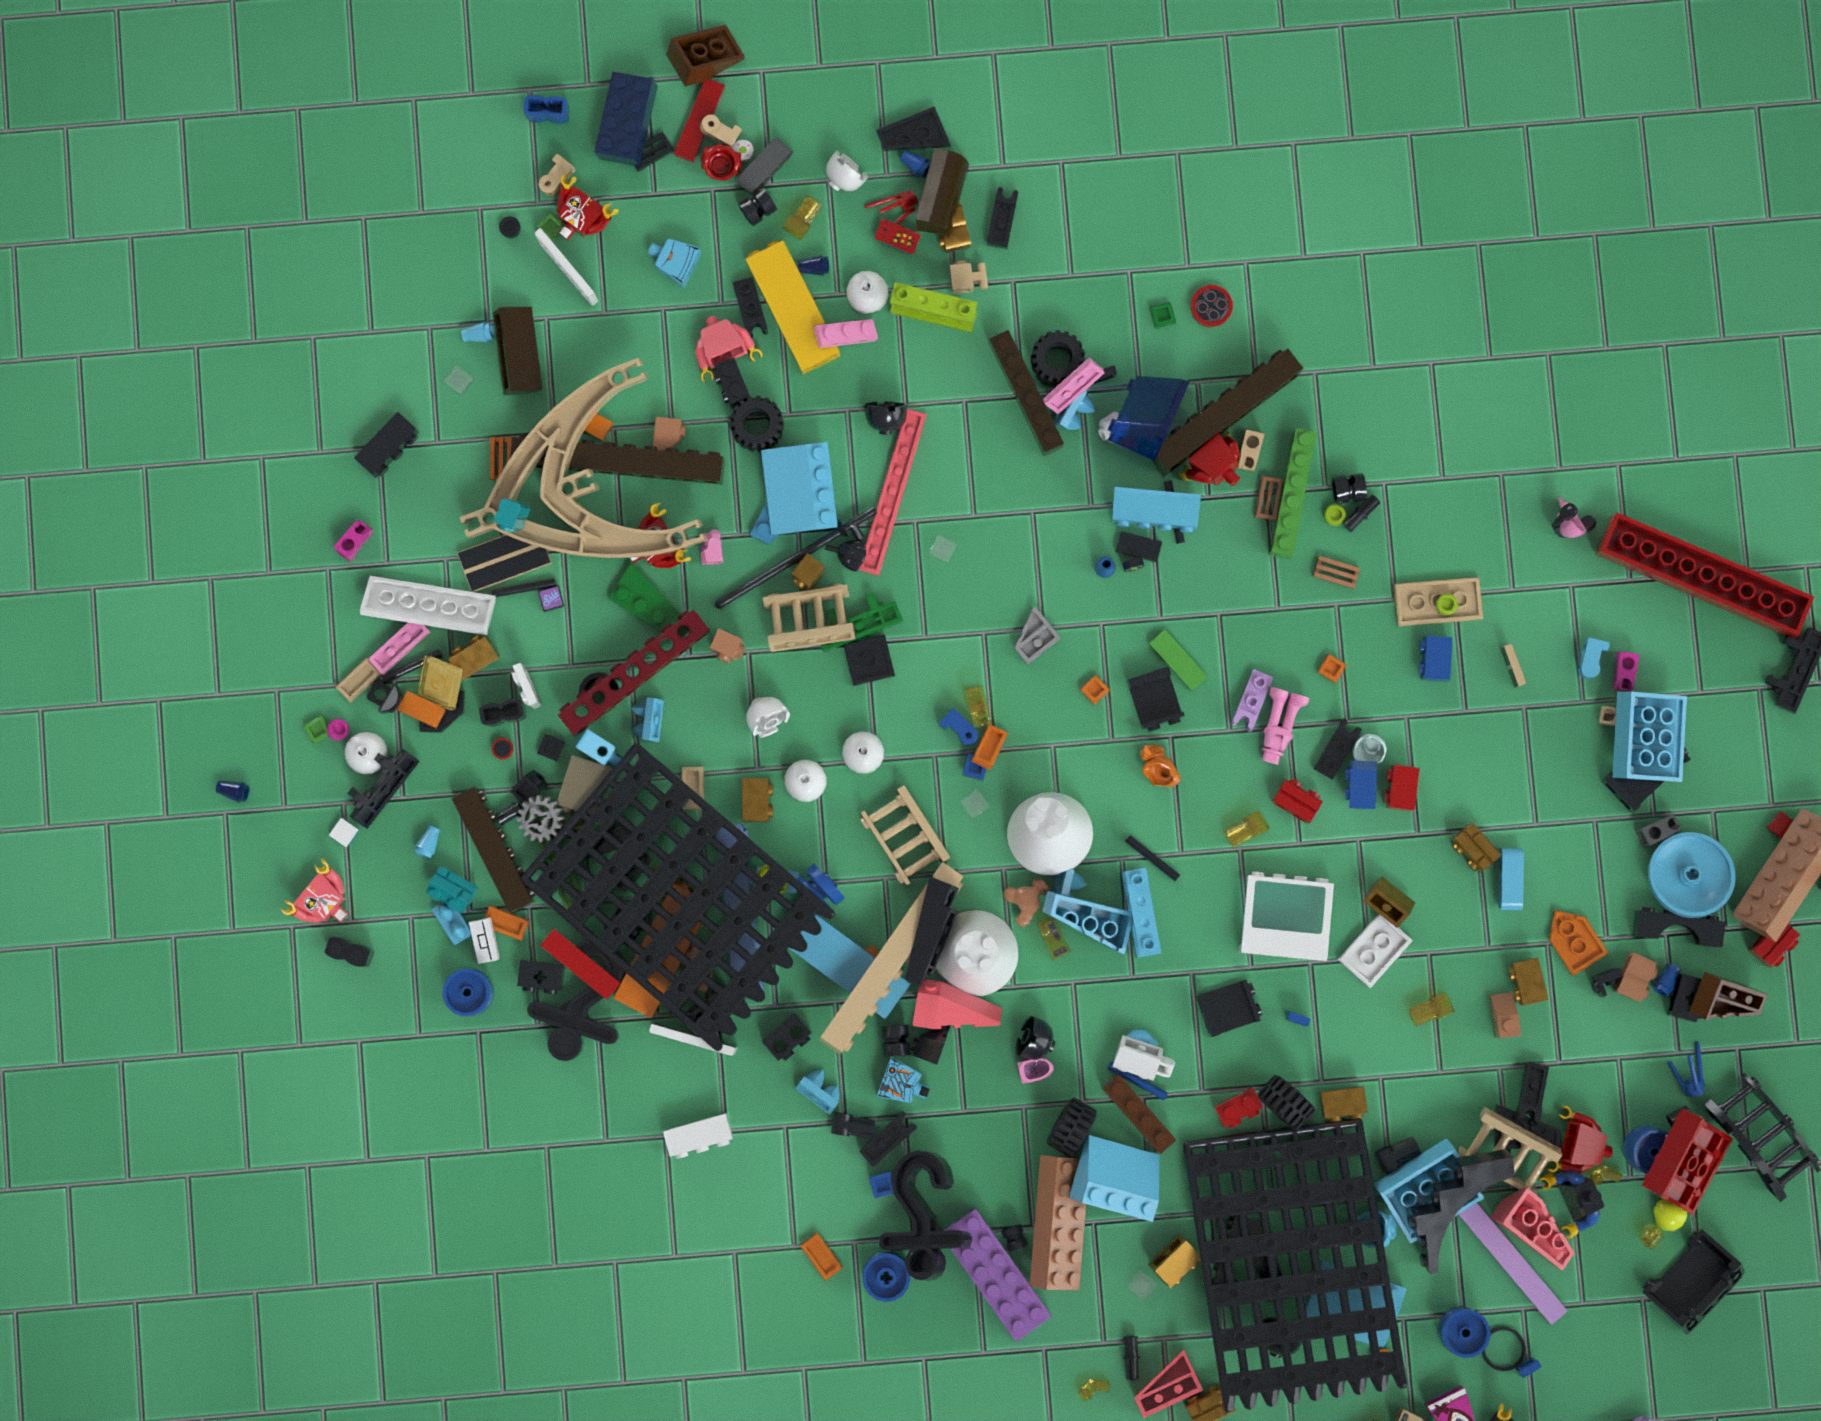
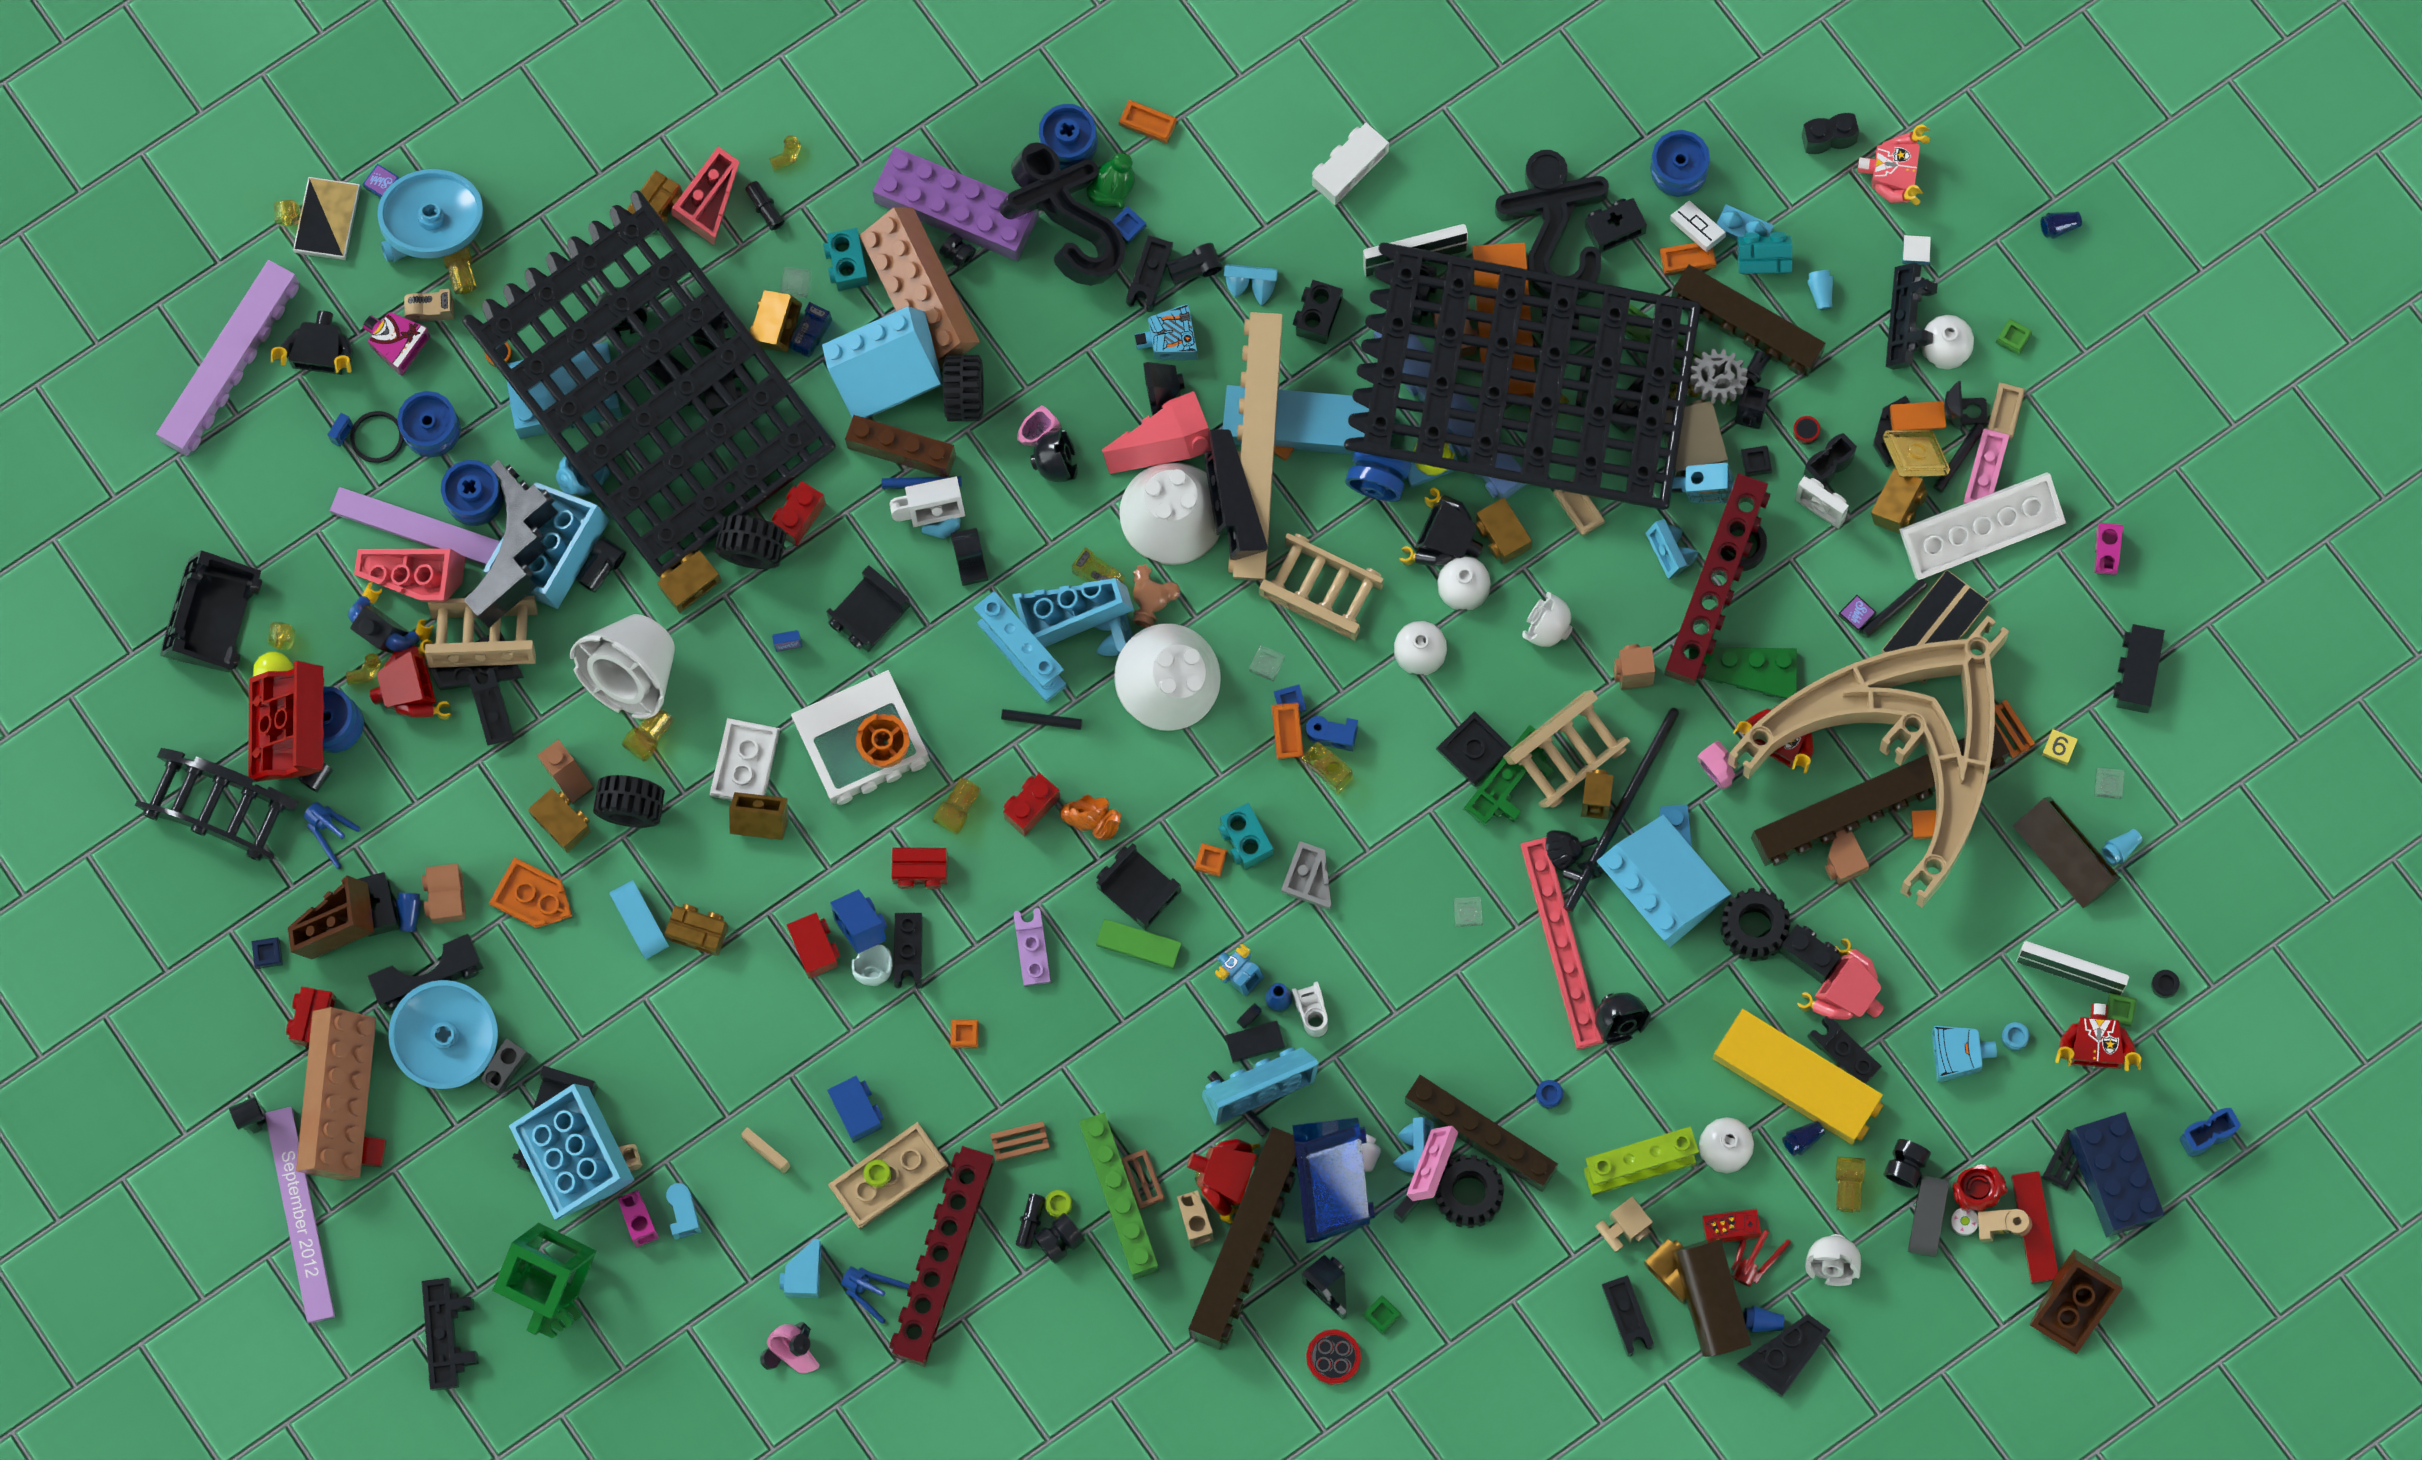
camera: 155 degrees right, 10 degrees down
dark pink tile [326,719,349,741] -> none
teal brick [494,498,530,533] -> none
tan leg [539,154,576,197] -> none
red tile [540,929,621,1000] -> none
bright pink plate [814,319,878,348] -> none
black wheel [881,1025,910,1057] -> none
bright pink piece [1262,687,1310,765] -> none
black bracket [1591,968,1623,997] -> none
red brick [1595,512,1815,638] -> none
none -> dark blue tile [251,937,283,969]
none -> blue wheel [441,460,504,526]
none -> green piece [492,1223,597,1338]
none -> white cone [570,614,675,719]
none -> black tyre [593,775,665,828]
none -> medium azure slope [780,1239,822,1298]
none -> clear blue leg [789,302,832,358]
none -> teal brick [823,228,869,291]
none -> blue plant [841,1266,910,1324]
none -> orange cylinder [856,714,910,768]
none -> dark red brick [889,1146,995,1367]
none -> black tile [951,528,988,586]
none -> red brick [1003,772,1061,837]
none -> green hair [1087,153,1135,209]
none -> dark azure piece [1215,944,1264,997]
none -> teal brick [1218,802,1274,870]
none -> white piece [1291,981,1328,1037]
none -> black slope [1302,1254,1347,1320]
none -> black torso [1399,488,1483,566]
none -> blue tile [1536,1080,1563,1109]
none -> medium azure tile [2001,1022,2030,1051]
none -> light yellow tile [2042,729,2078,765]

